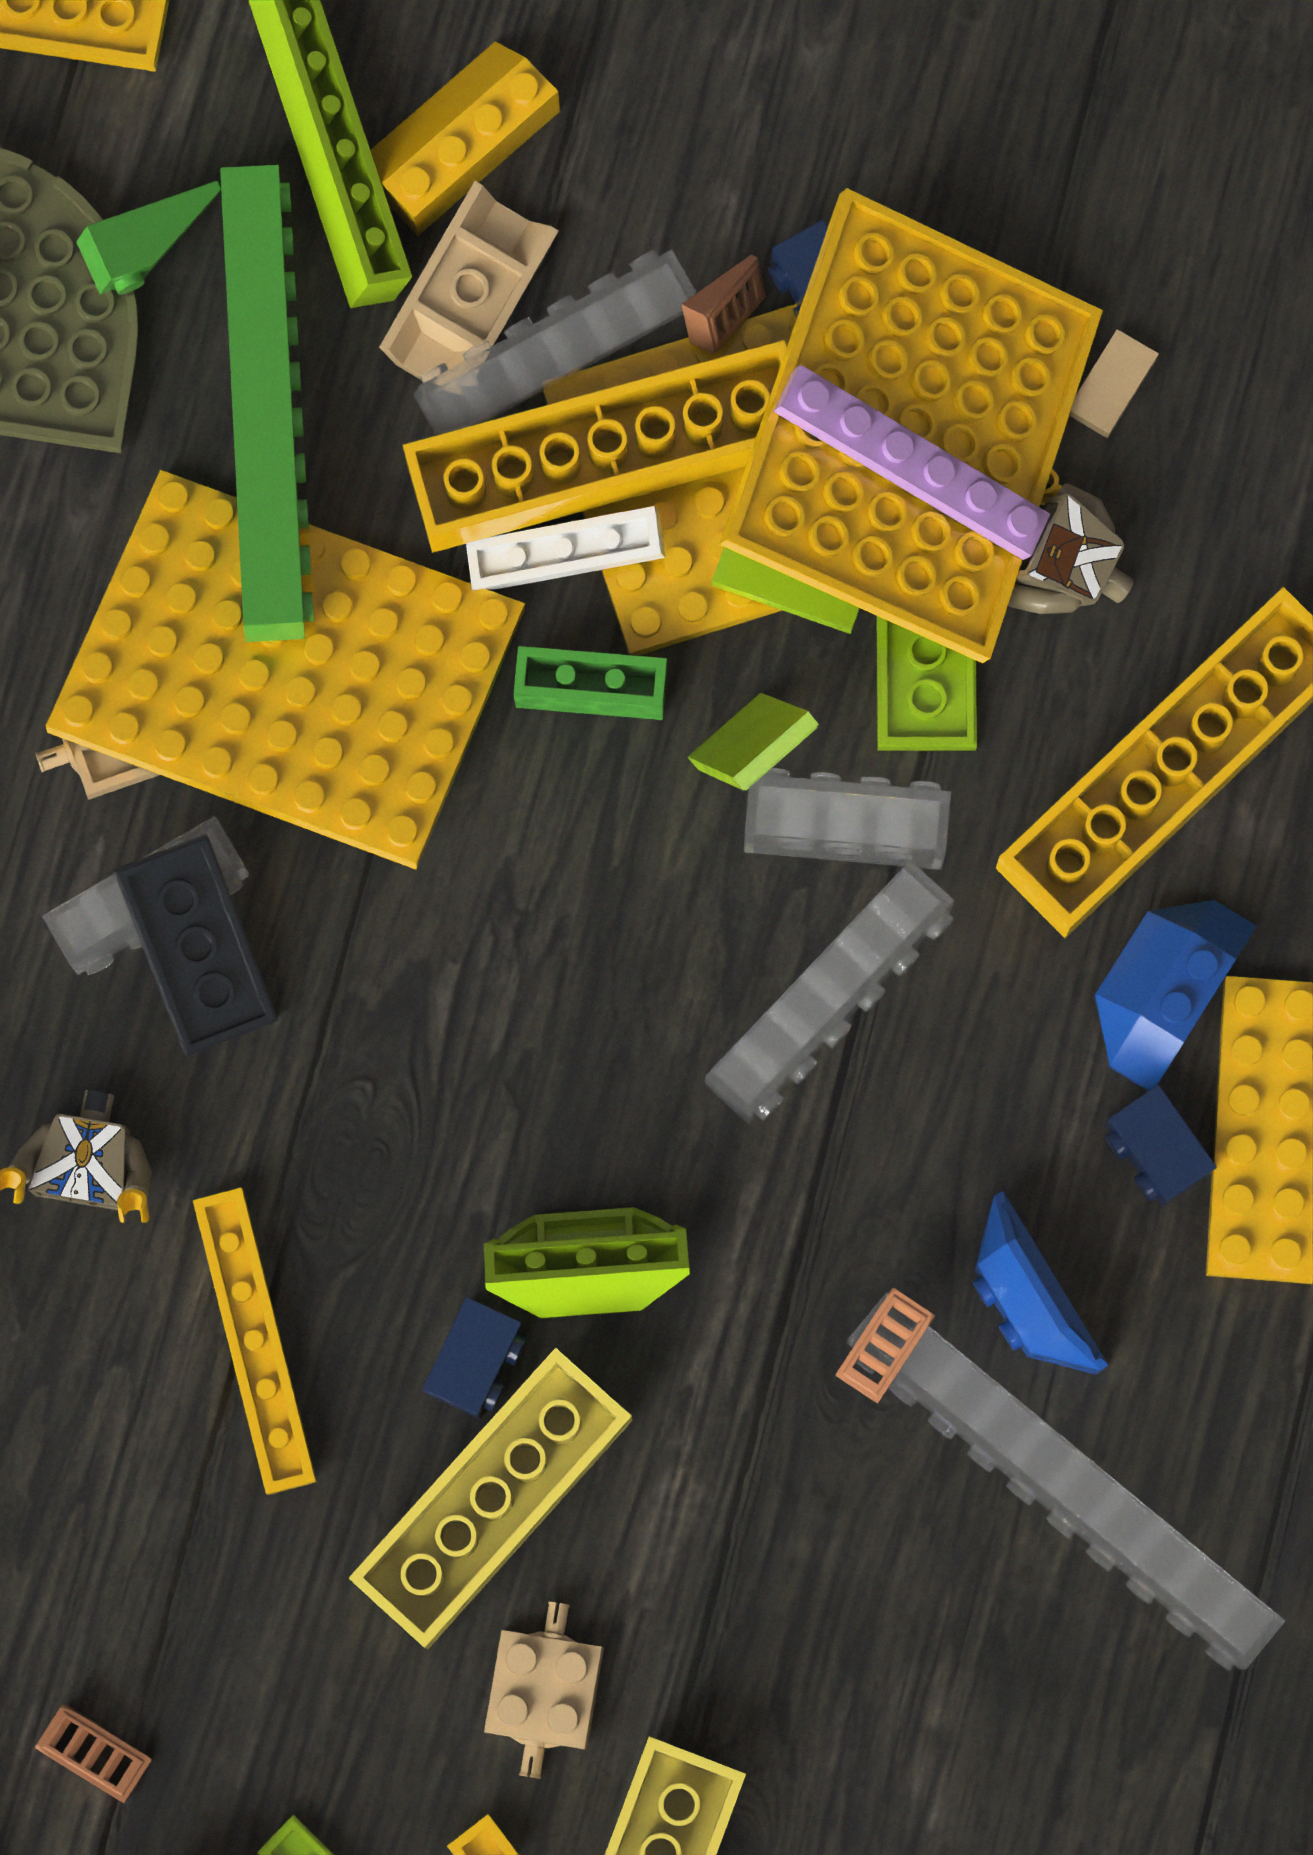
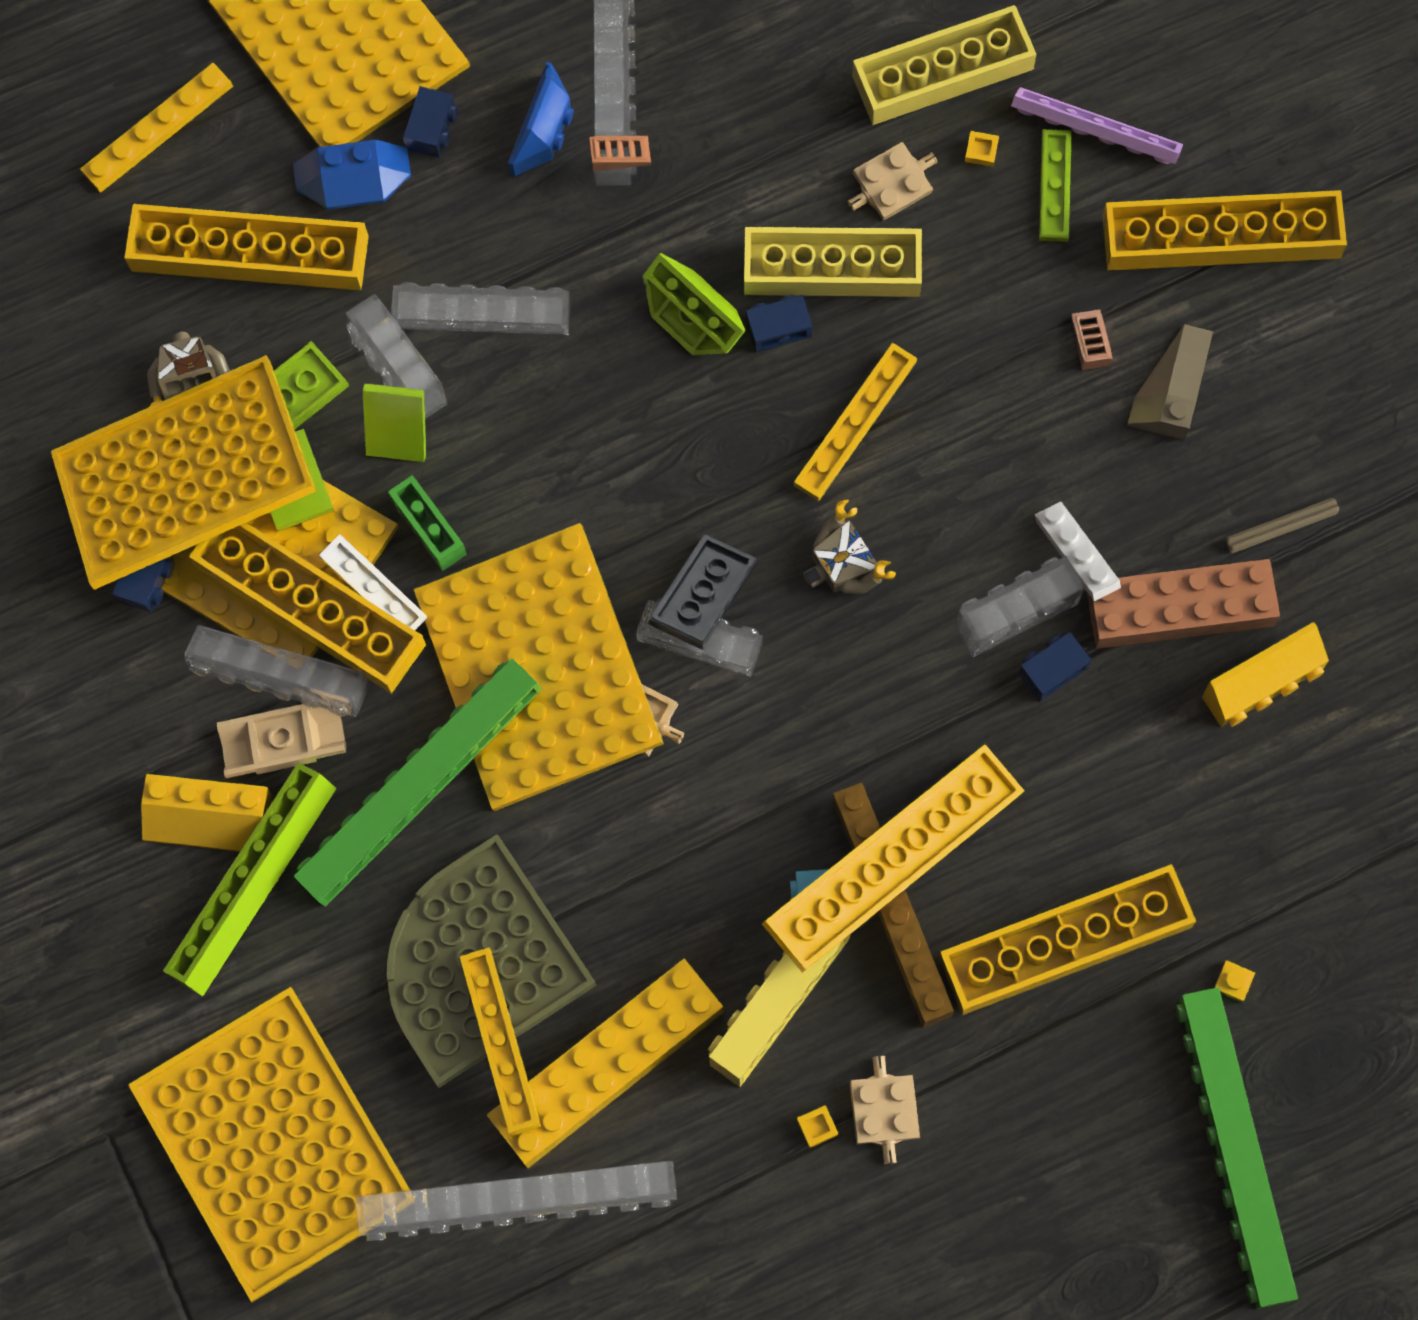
camera: 130 degrees left, 5 degrees down
bright green slope [76,181,221,295] -> none
nougat slope [681,255,766,354] -> none
lavender plate [773,365,1050,560] -> none
tan tile [1069,329,1159,438] -> none

